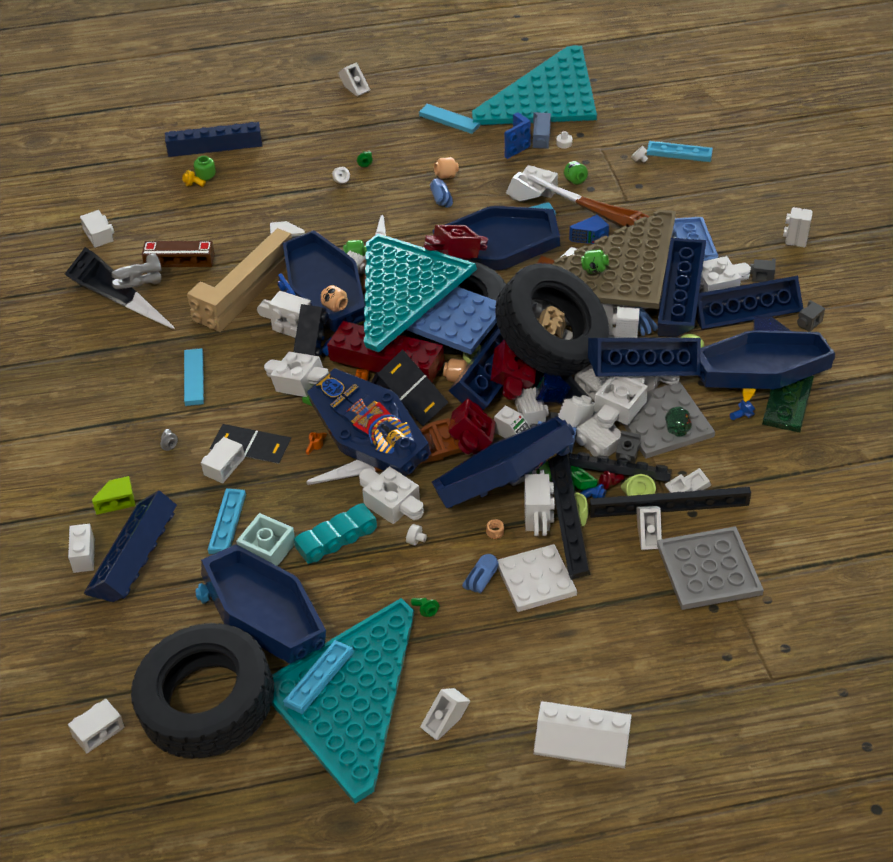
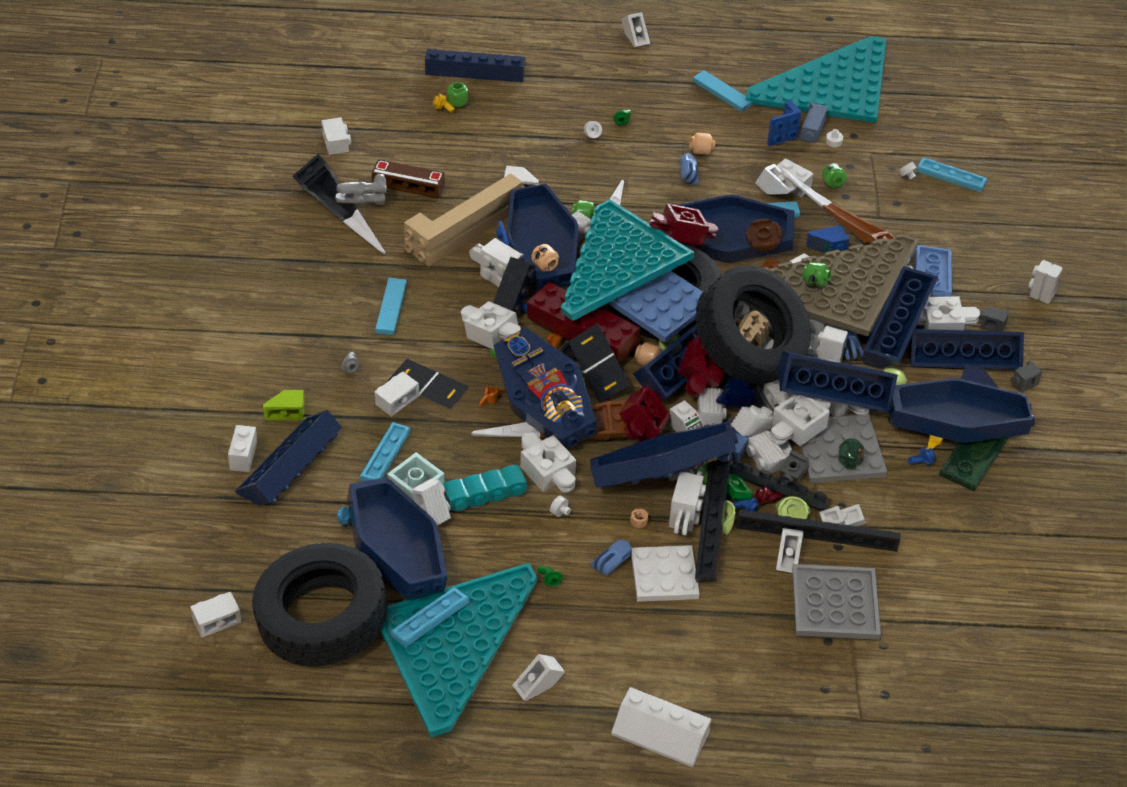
camera: 10 degrees right, 0 degrees up
none -> white brick [411,479,451,526]
none -> reddish brown tile [746,219,782,251]

